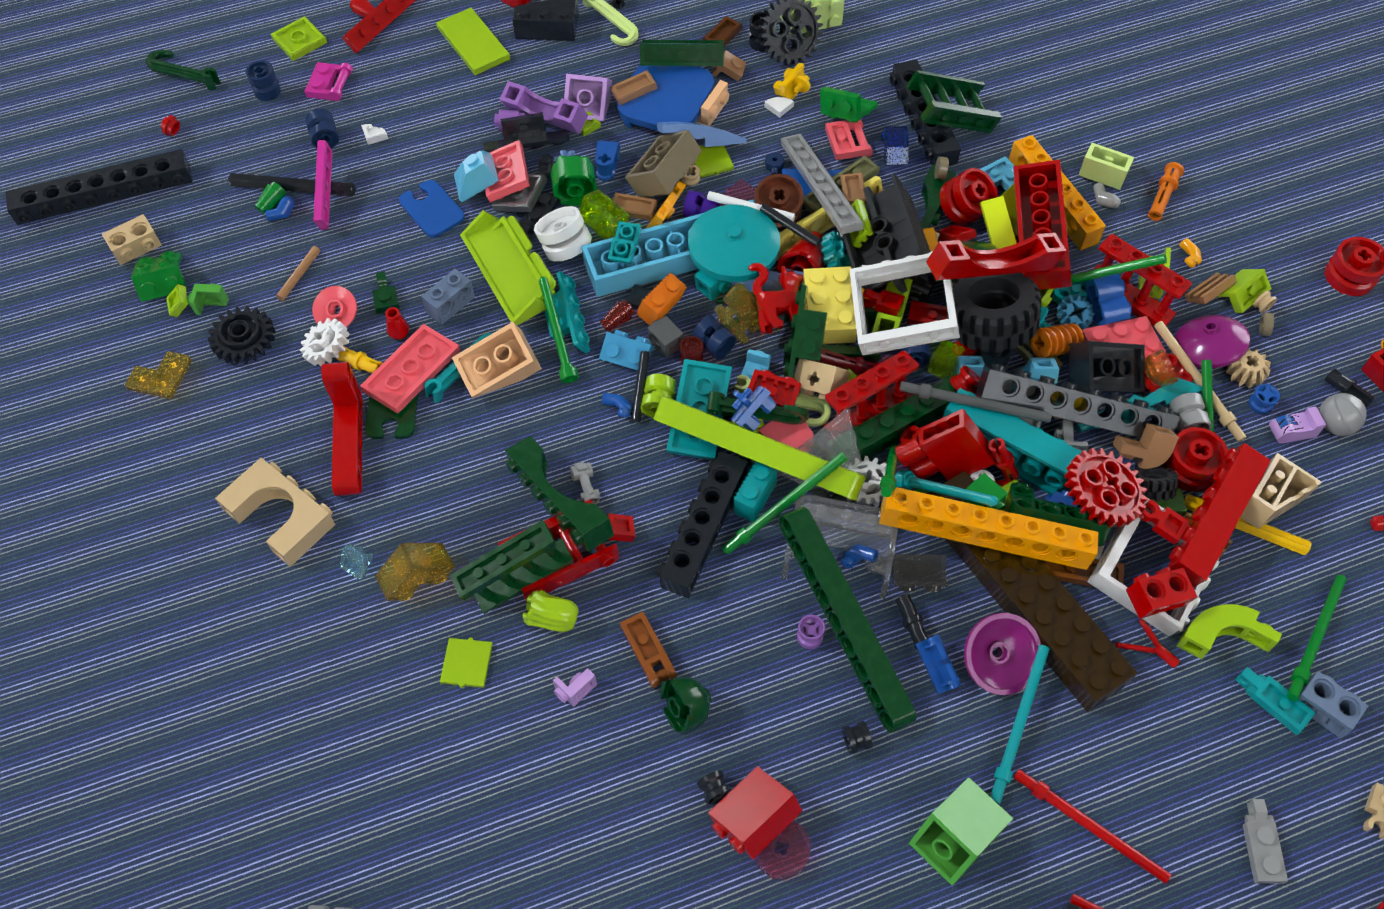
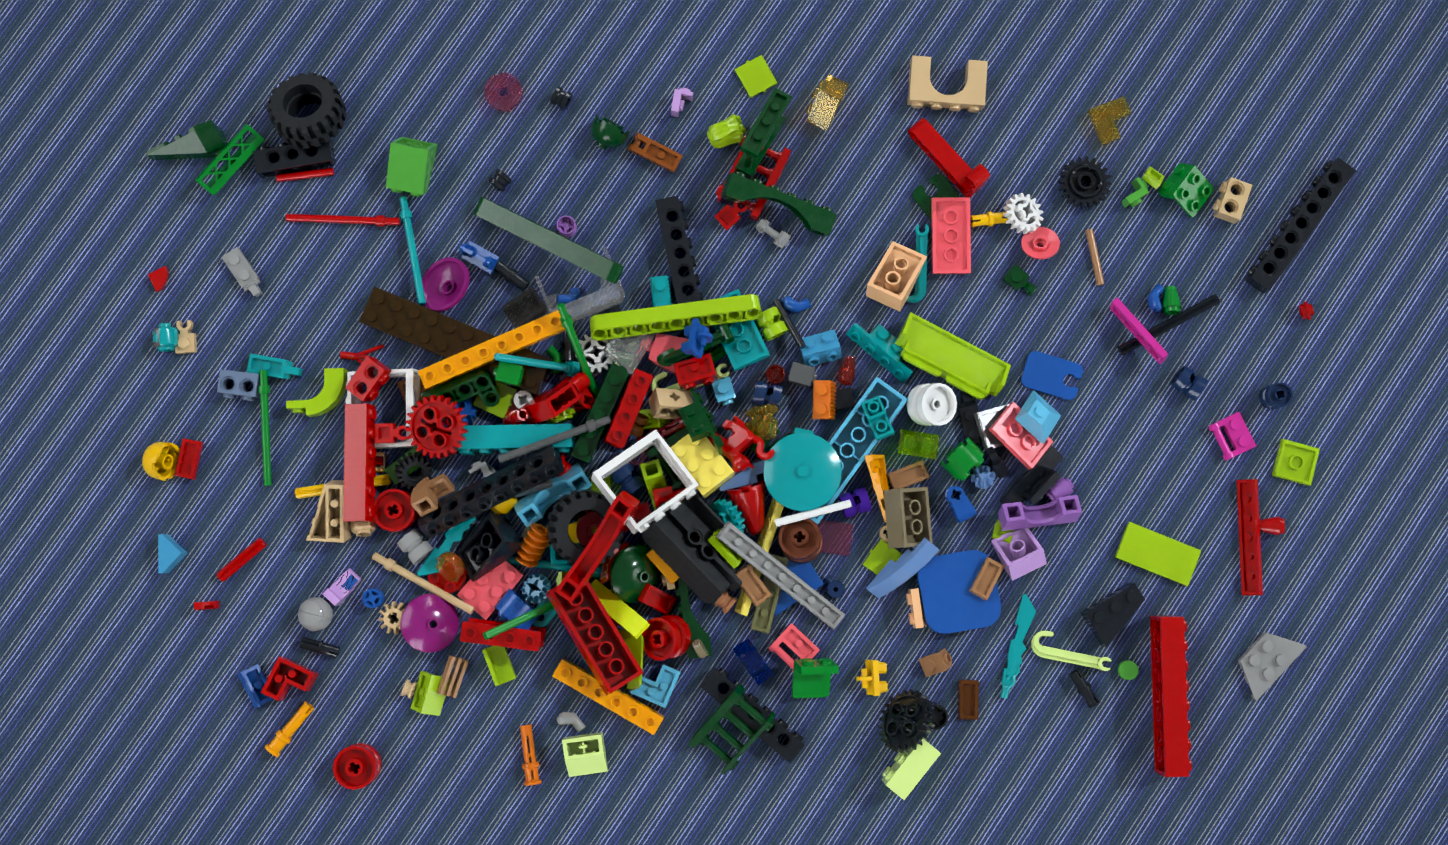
camera: 140 degrees right, 25 degrees up
dark green piece [146,50,221,90] -> none
clear light blue tile [339,543,374,580] -> none
white tile [361,124,388,145] -> none
red cone [385,307,409,340] -> none
sand blue brick [421,269,475,325] -> none
green piece [539,277,579,383] -> none
dark green fence [640,40,724,66] -> none
brick [708,766,802,859] -> none
green bar [722,452,848,555] -> none
black bar [760,203,821,247] -> none
white tile [764,97,794,118] -> none
red wheel [950,365,980,392] -> none
light orange arm [1179,238,1202,268] -> none
green bar [1201,360,1214,432] -> none
dark tan tile [1259,312,1274,337] -> none
none -> teal sword [1000,594,1036,699]

